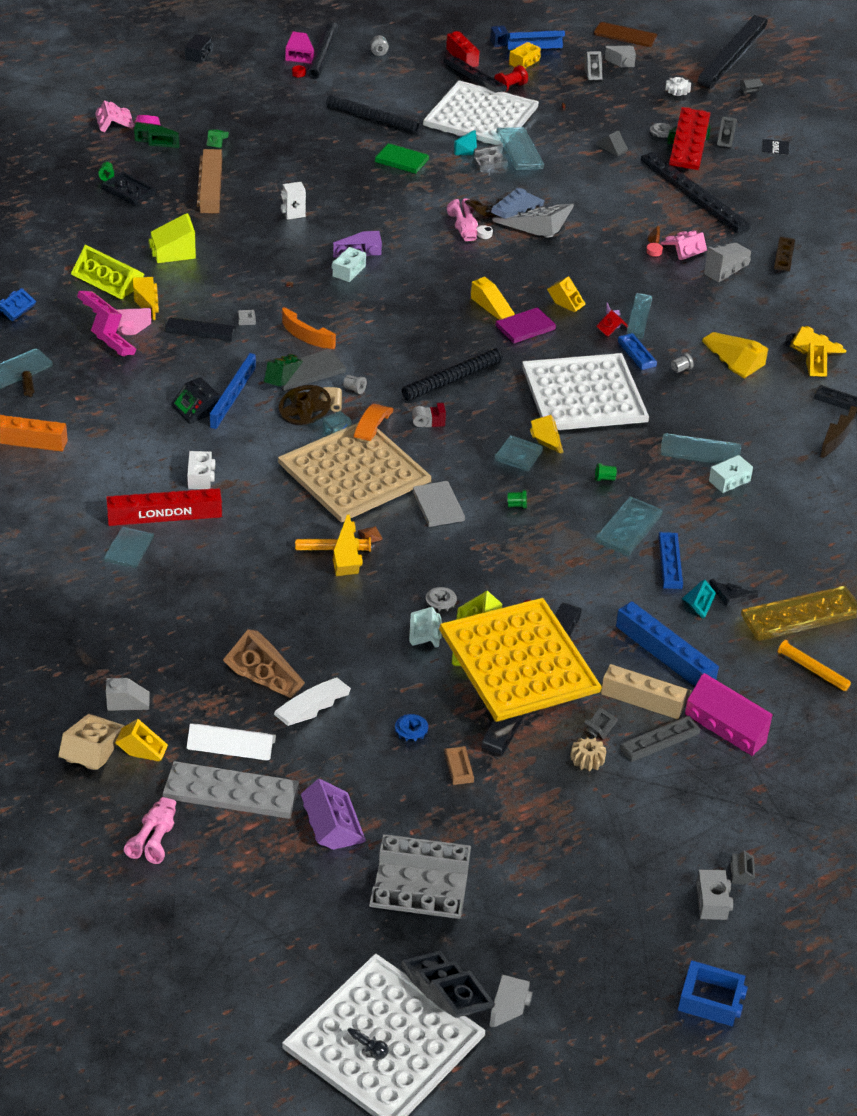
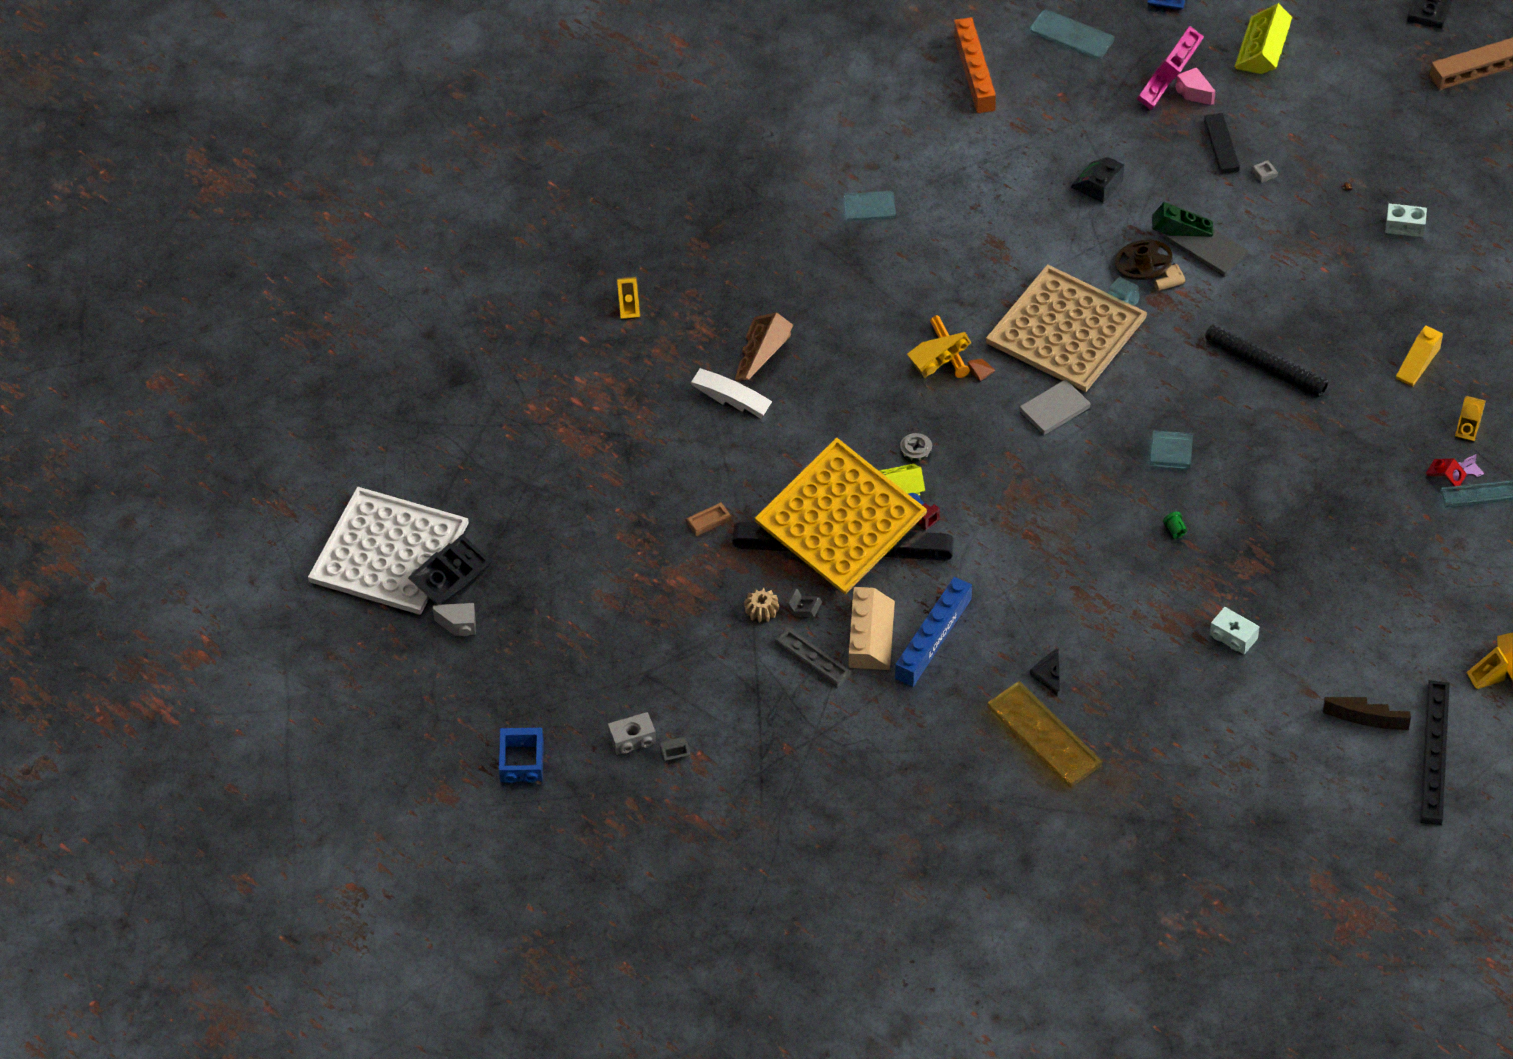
camera: 75 degrees right, 10 degrees up
dark brown piece [21,371,35,397] -> none
tan slope [58,714,125,770] -> none
red brick [106,488,222,526] -> none
light grey slope [106,678,150,711] -> none
bright pink piece [124,797,176,864] -> none
yellow slope [133,277,159,320] -> none
neon yellow slope [148,214,196,263] -> none
light grey plate [163,761,299,819] -> none
white brick [187,451,215,489] -> none
white panel [187,723,276,760] -> none
blue tile [210,353,256,429] -> none
white brick [281,182,306,220] -> none
orange slope [282,307,336,349] -> none
medium lavender slope [301,778,366,849] -> none
medium lavender slope [333,231,382,257] -> none
light grey bush [343,375,367,394] -> none
black bar [347,1028,389,1060] -> none
orange slope [354,404,393,441] -> none
light grey slope [370,834,471,919] -> none
blue gear [395,714,428,742] -> none
light aqua bracket [409,607,442,648] -> none
leg [411,403,446,427] -> none
magenta tile [496,307,556,343] -> none
green bush [508,490,527,509] -> none
white plate [522,353,649,430] -> none
yellow slope [530,415,563,453] -> none
clear light blue tile [595,496,663,556] -> none
blue tile [617,333,657,370] -> none
blue tile [658,532,683,589] -> none
clear light blue piece [661,433,741,464] -> none
light grey bush [671,353,694,373] -> none
teal slope [682,579,716,619] -> none
dark pink slope [685,673,773,756] -> none
yellow wedge [702,332,768,379] -> none
light orange axle [777,640,851,691] -> none

